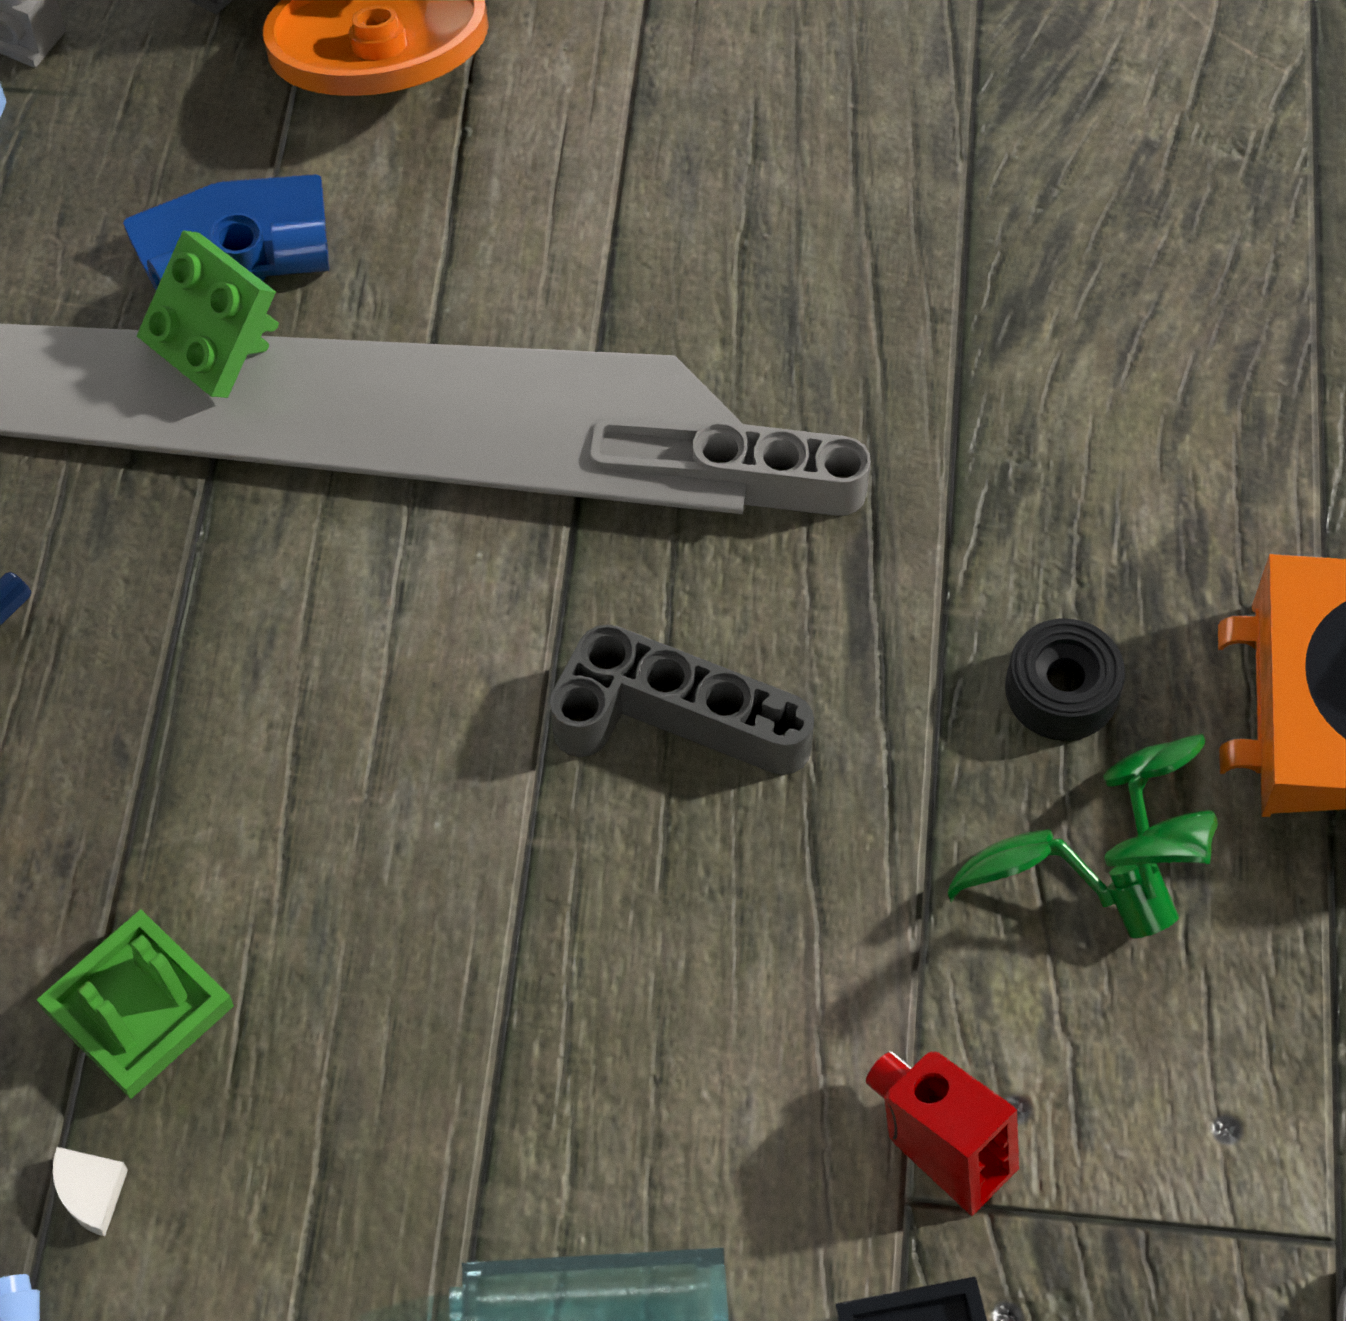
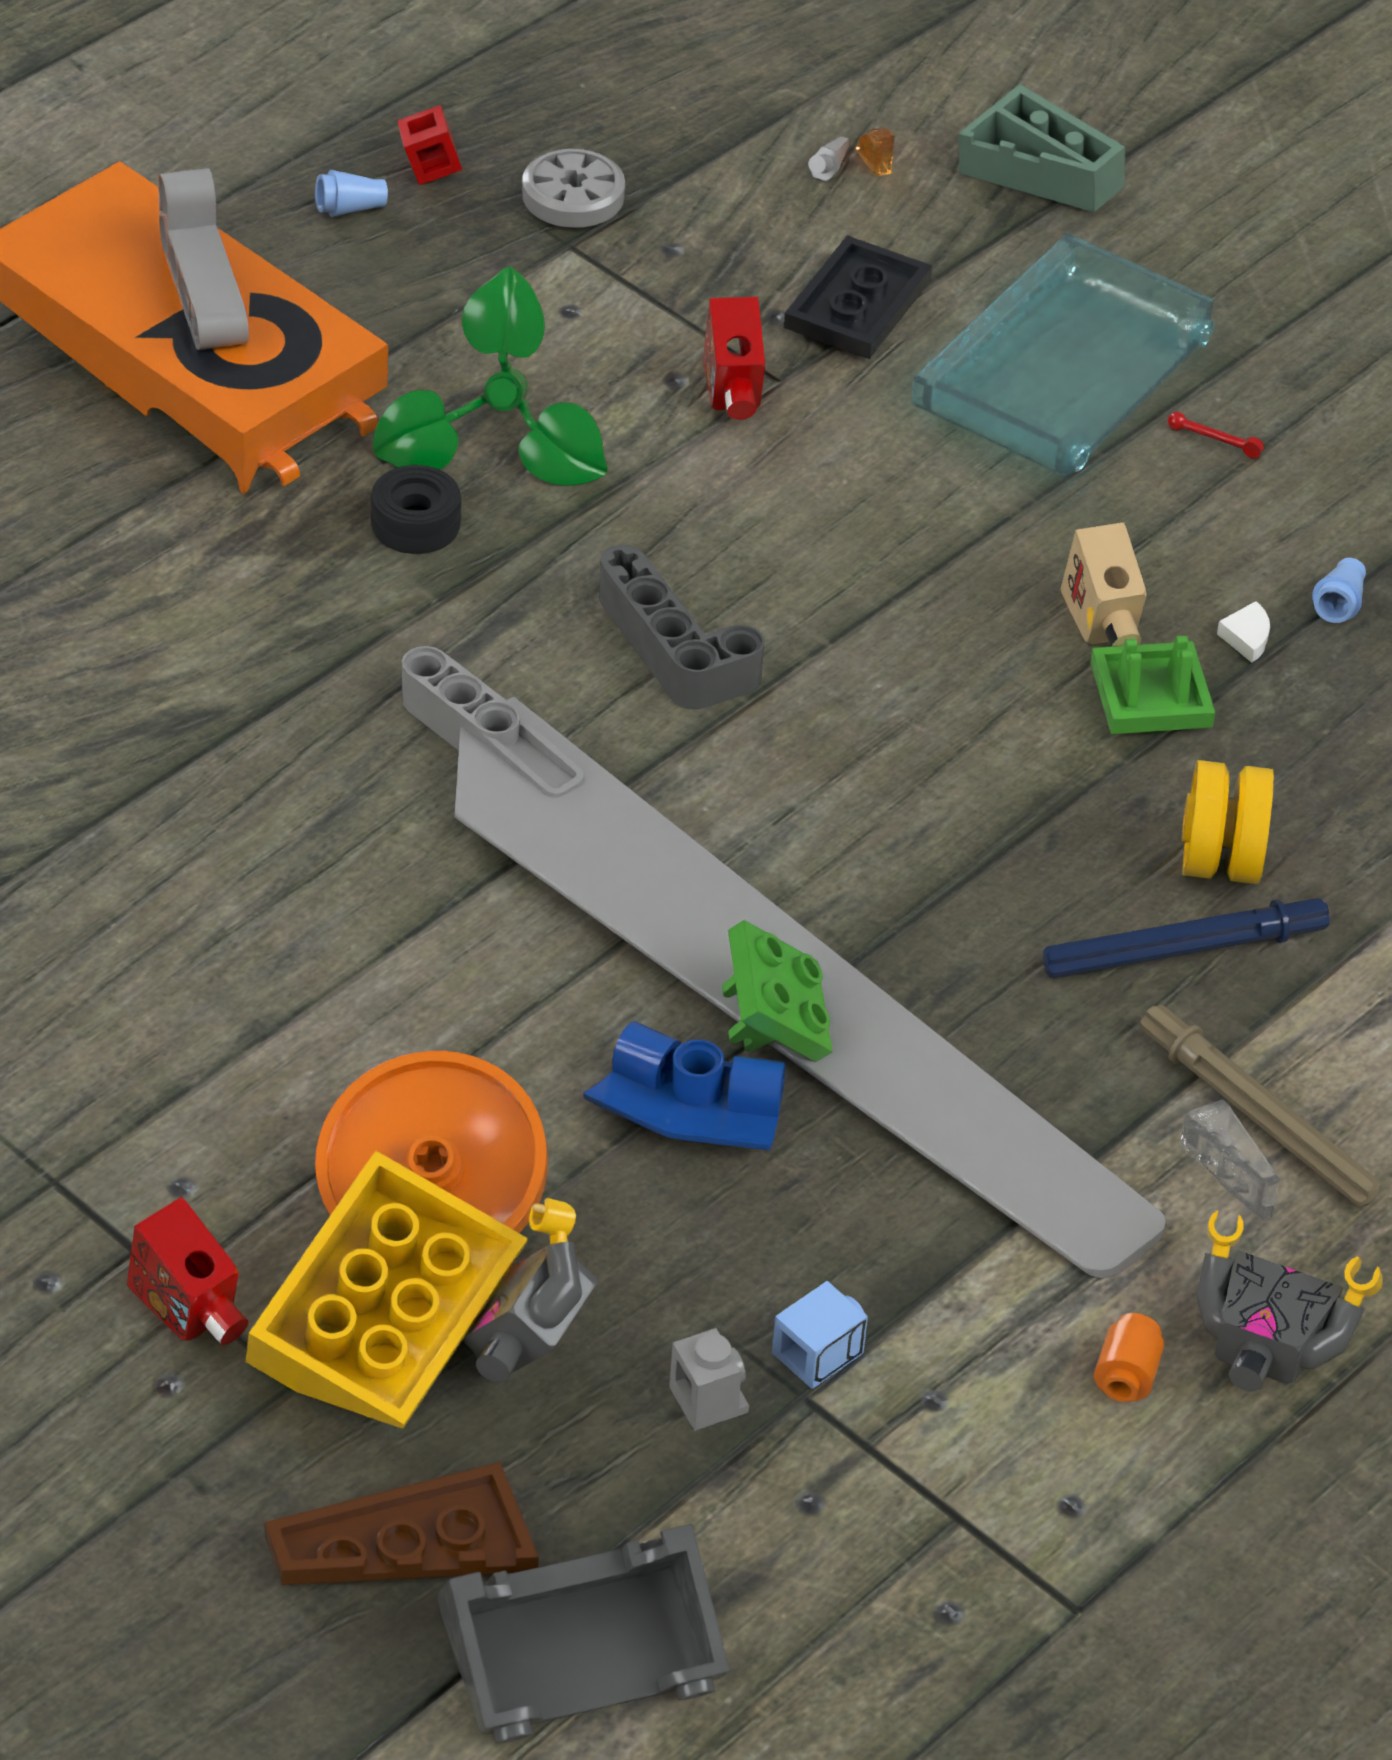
camera: 145 degrees left, 15 degrees down
none -> tan torso [1060,522,1146,647]

